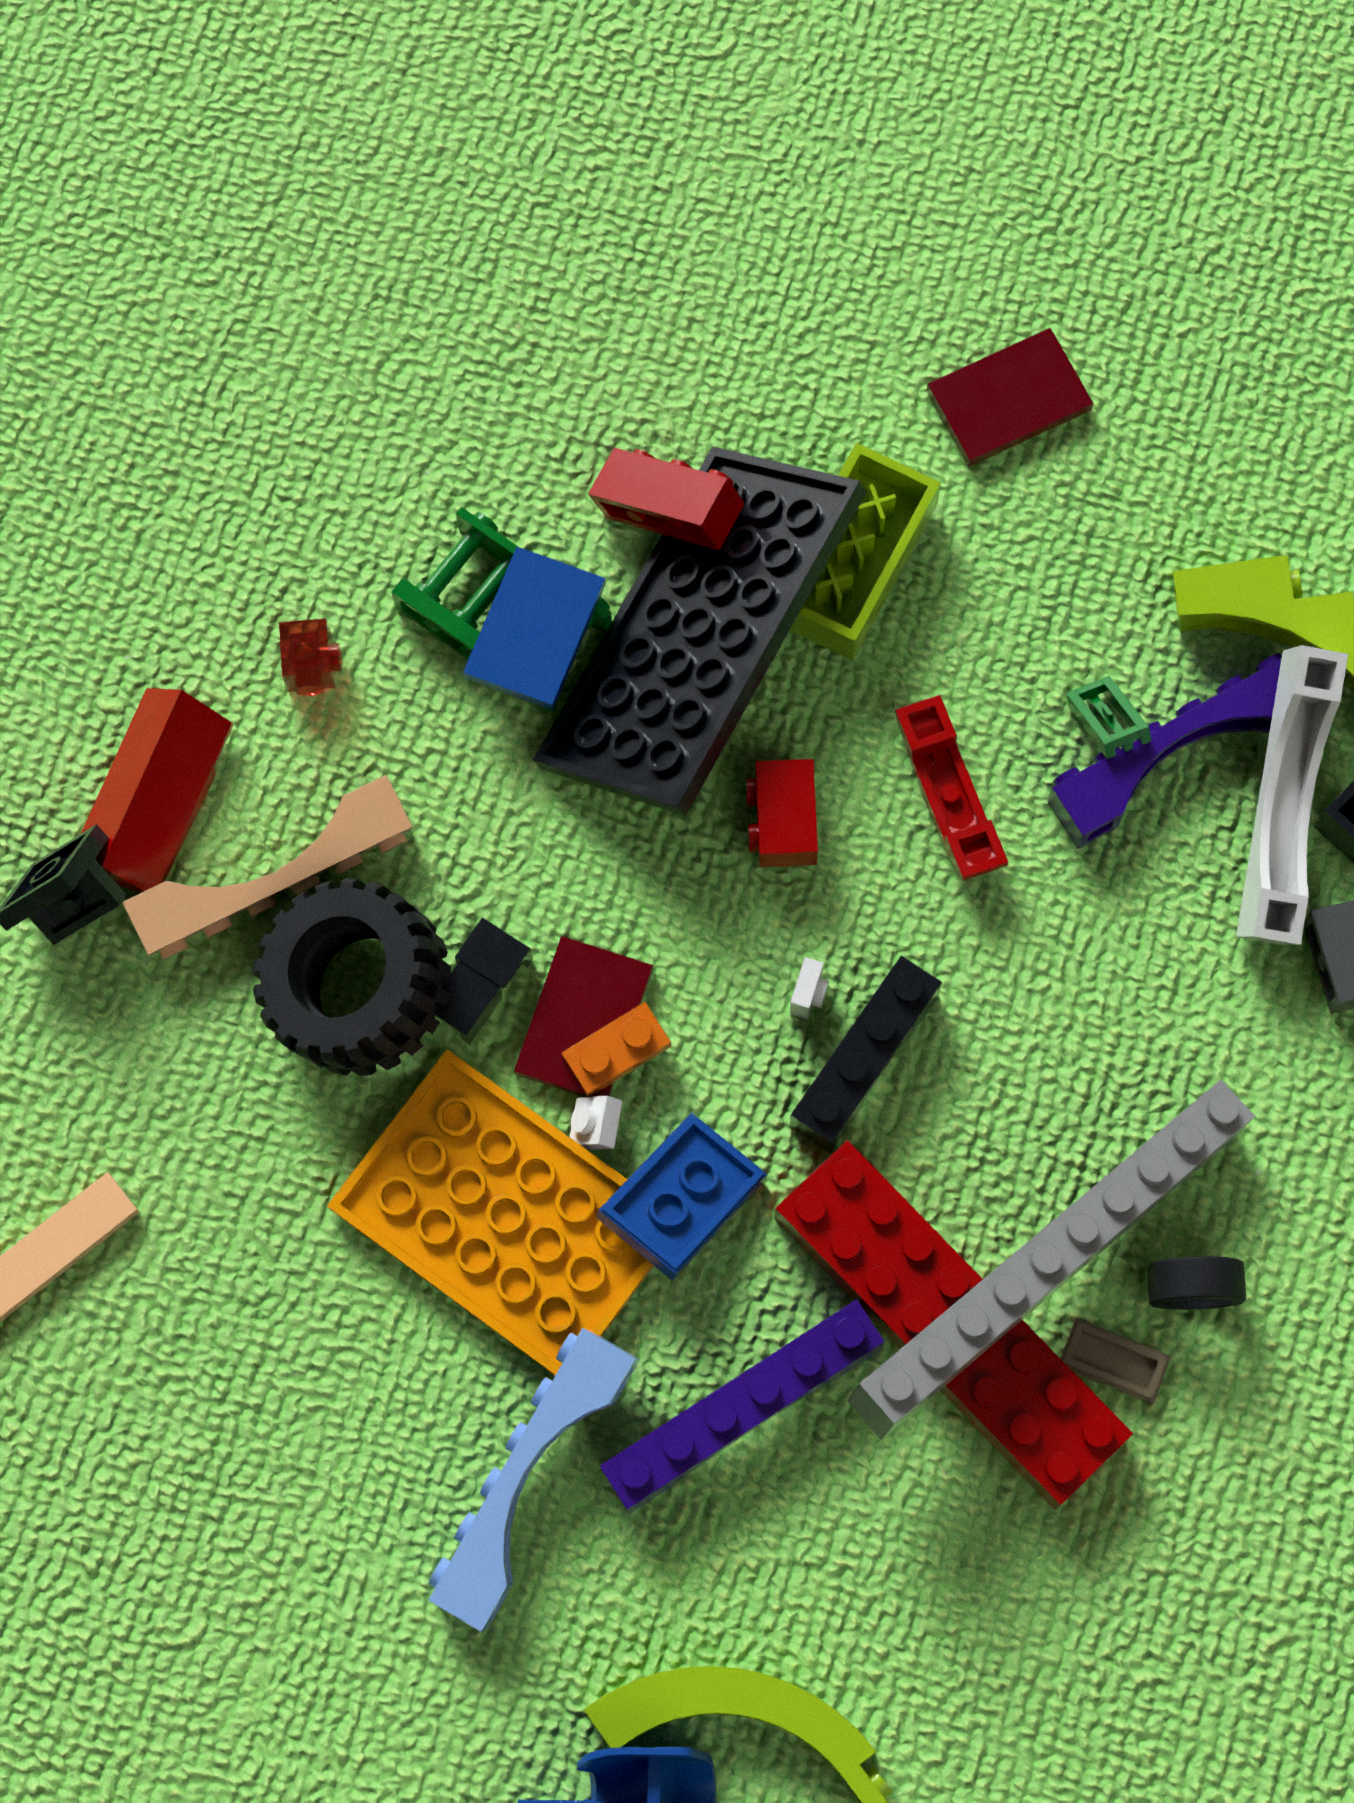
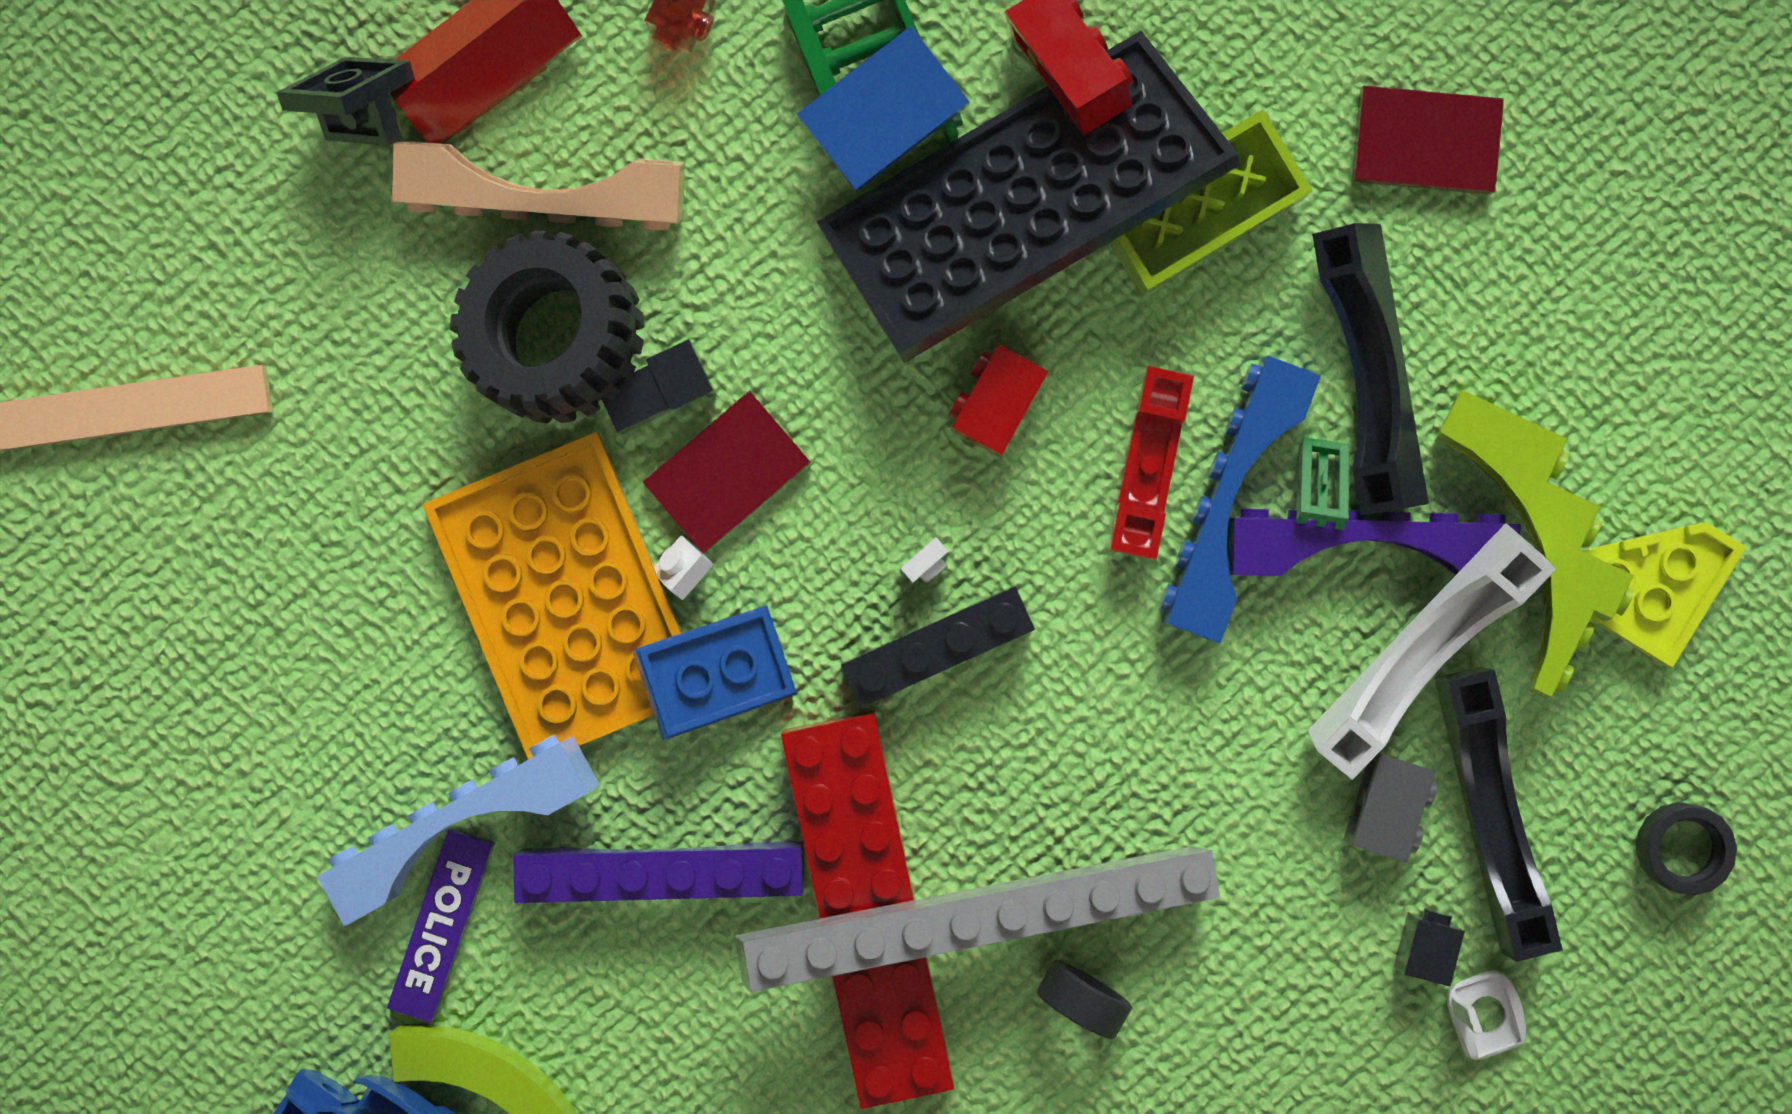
camera: 25 degrees right, 15 degrees up
orange plate [562,1002,672,1097] -> none
dark tan tile [1060,1318,1171,1405] -> none
none -> dark purple tile [387,828,495,1023]
none -> blue arch [1158,355,1321,643]
none -> black arch [1312,223,1429,516]

